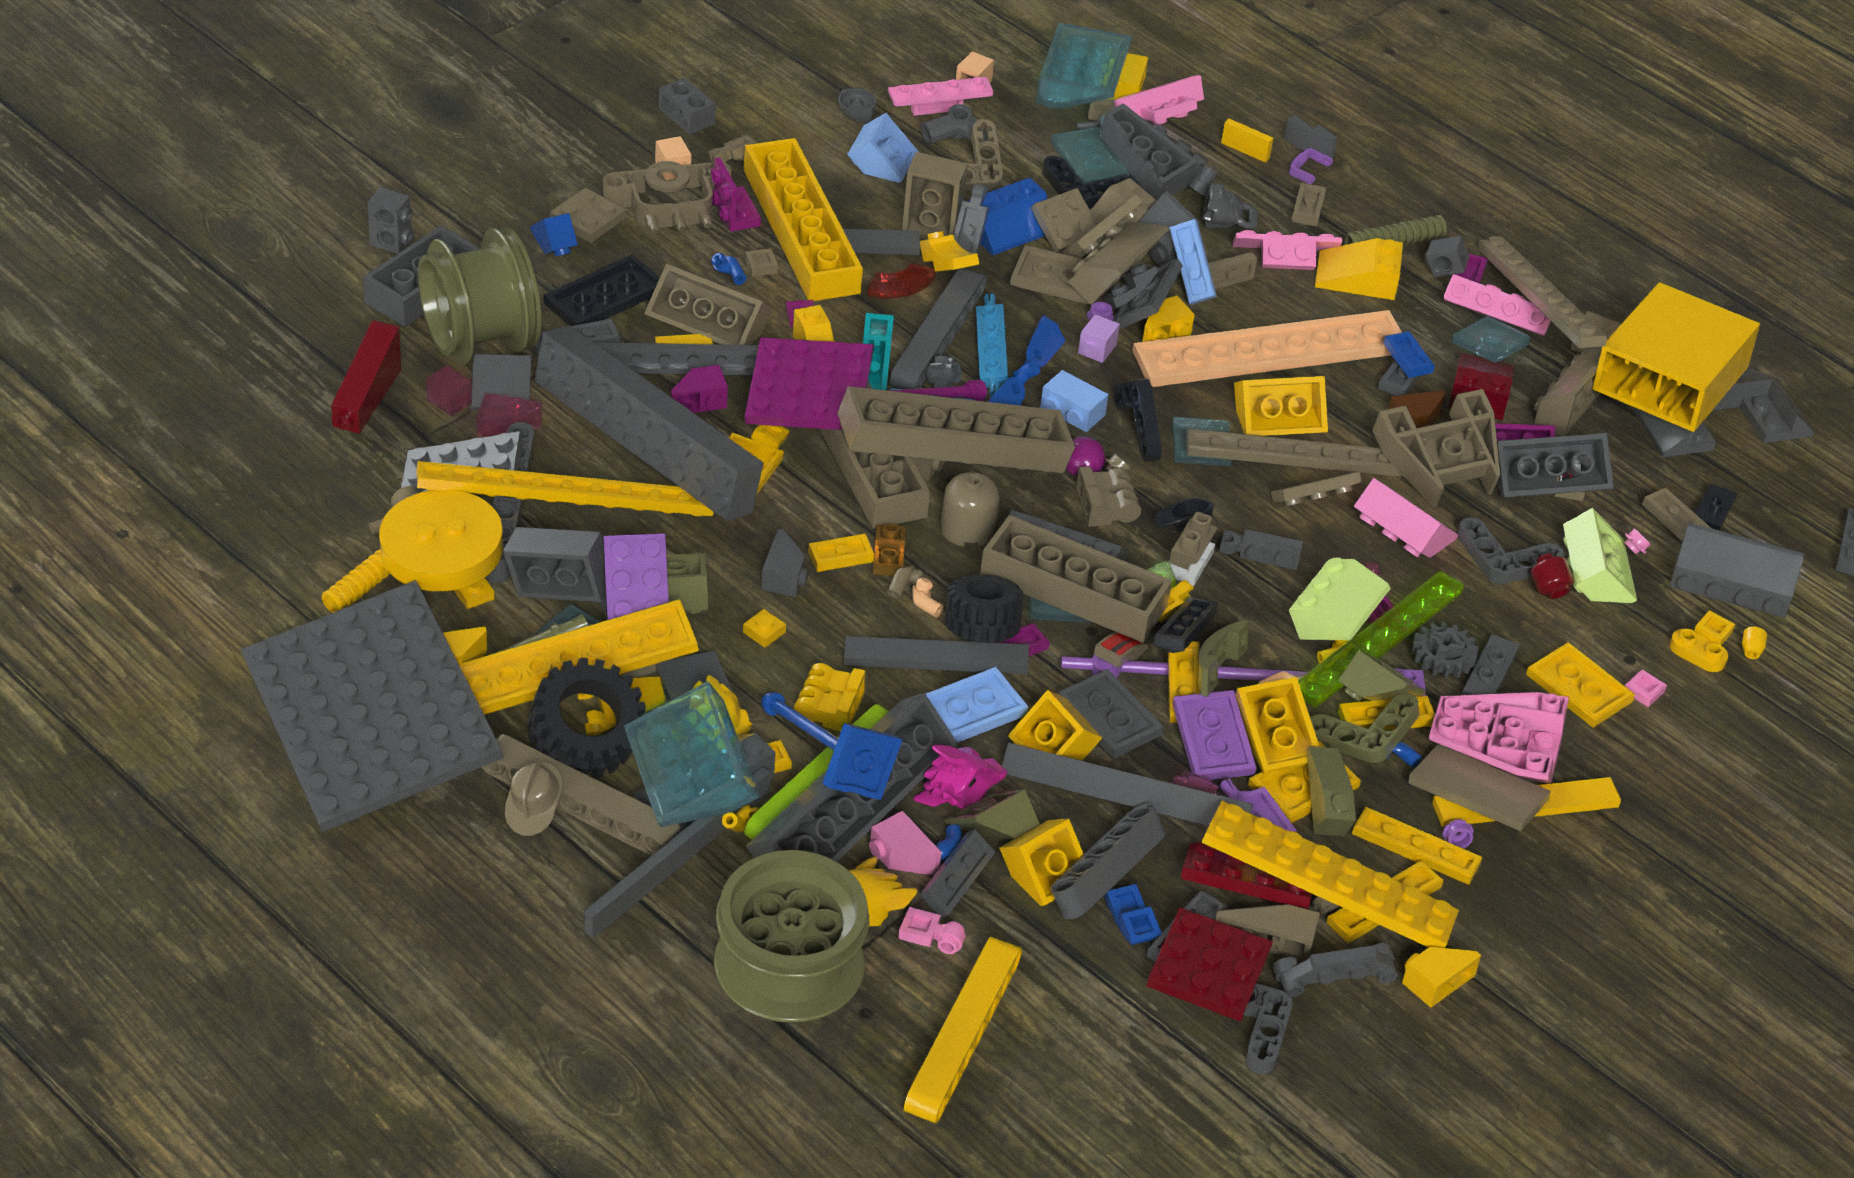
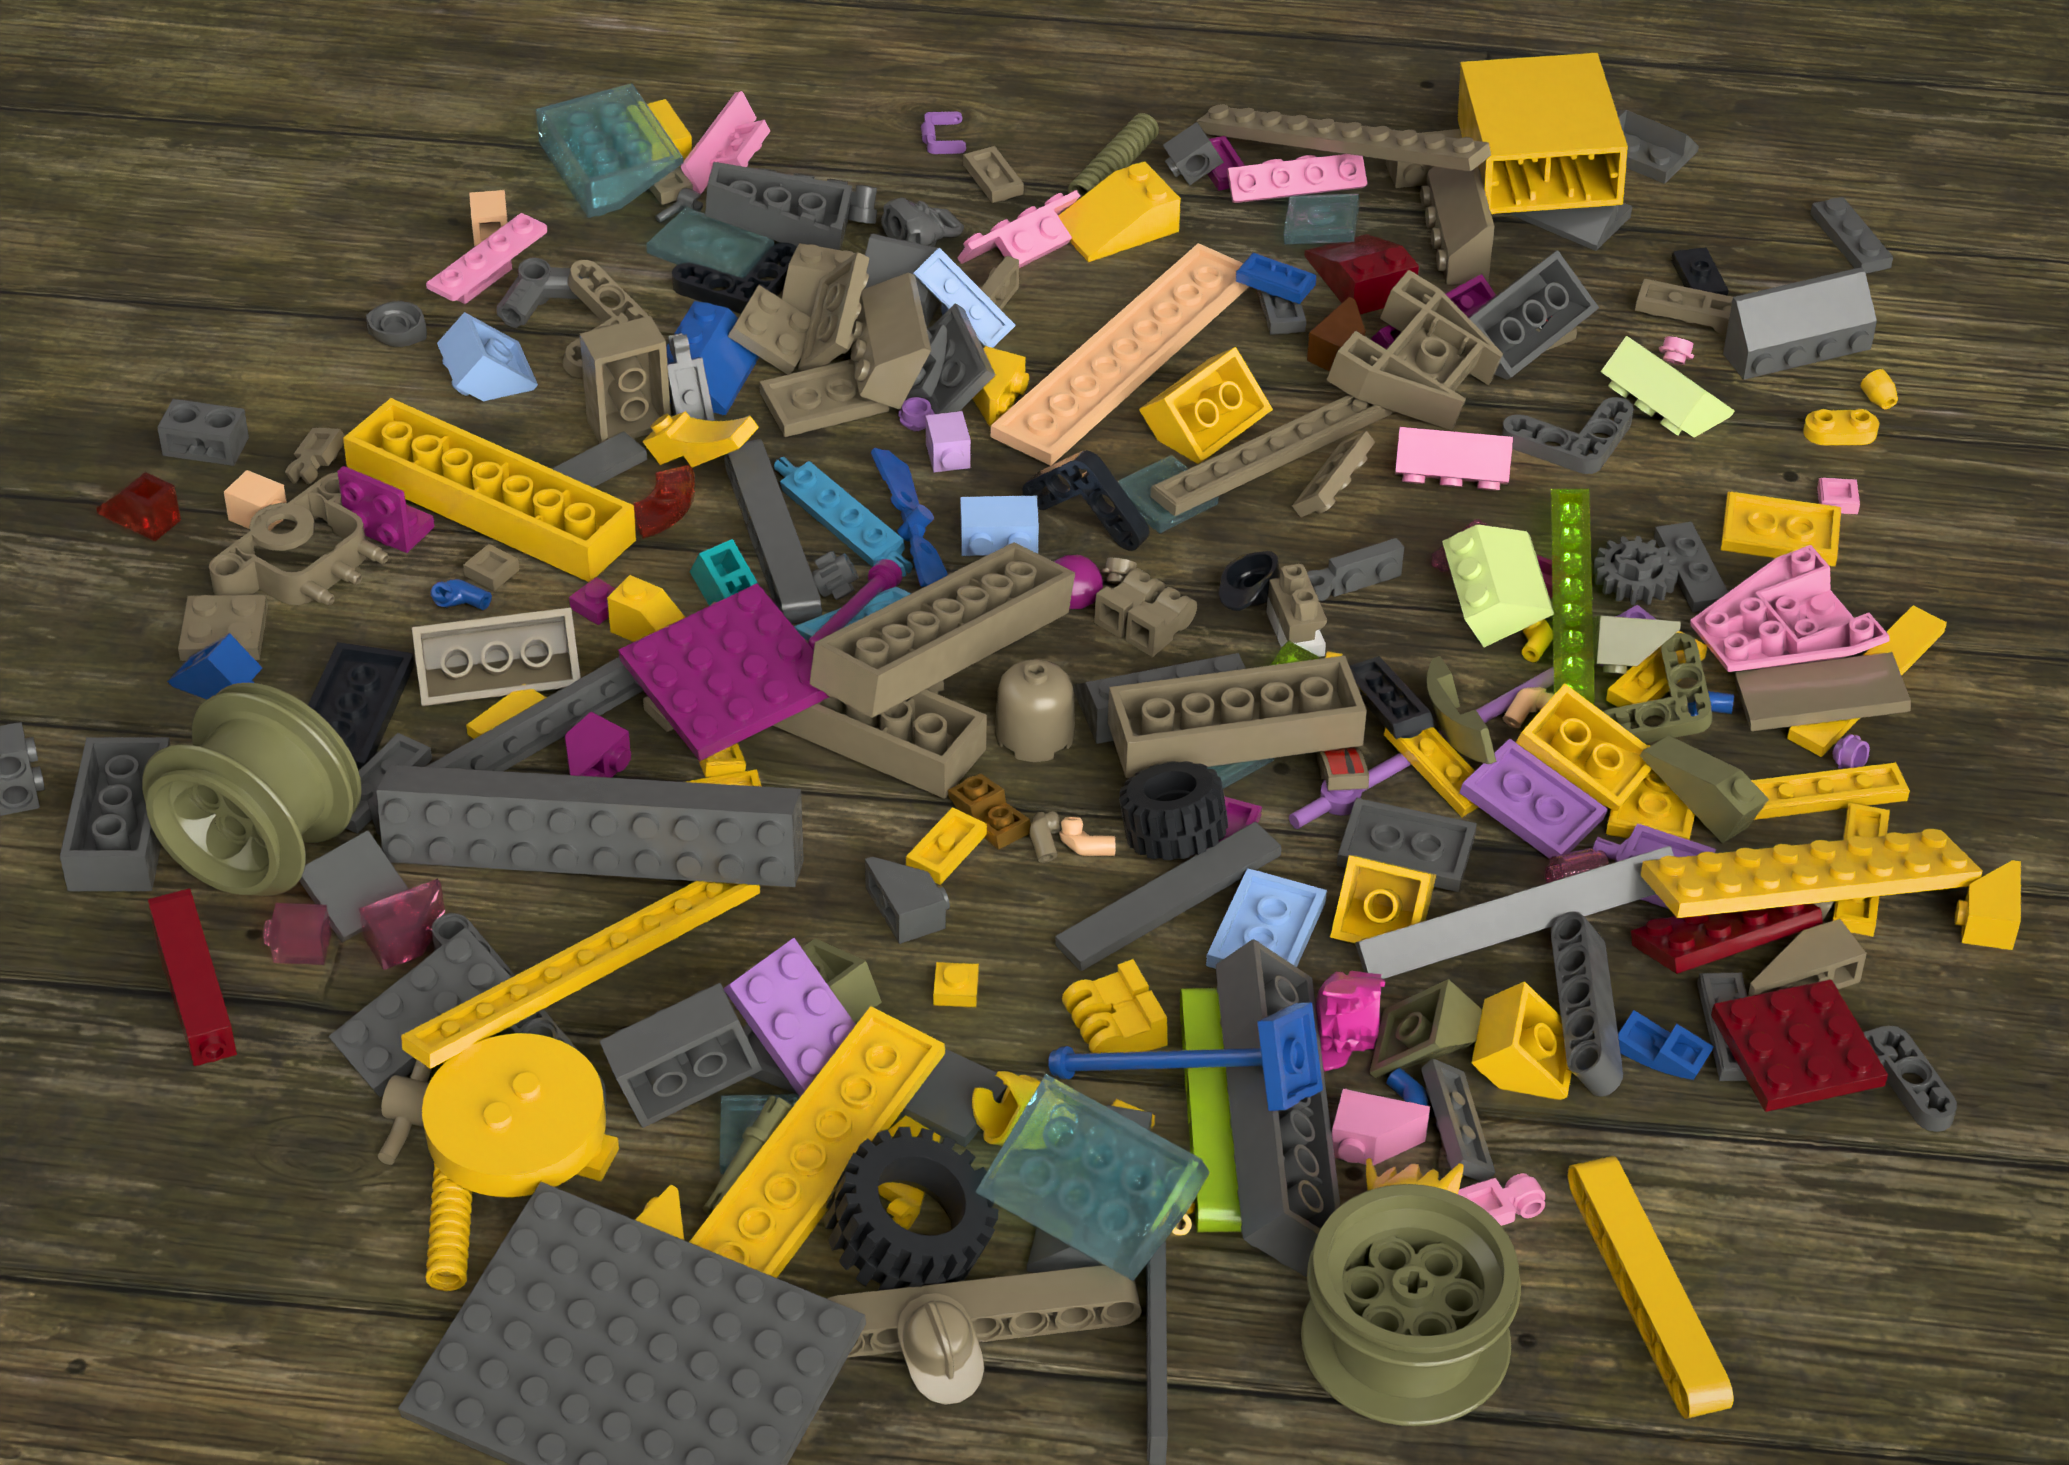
camera: 35 degrees left, 0 degrees up
yellow tile [1221,119,1274,163] -> none
dark grey plate [1272,943,1398,998] -> none
dark grey slope [1284,115,1337,159] -> none
dark red head [1531,553,1574,599] -> none
yellow plate [1694,610,1735,645] -> none
none -> clear red slope [96,472,181,541]

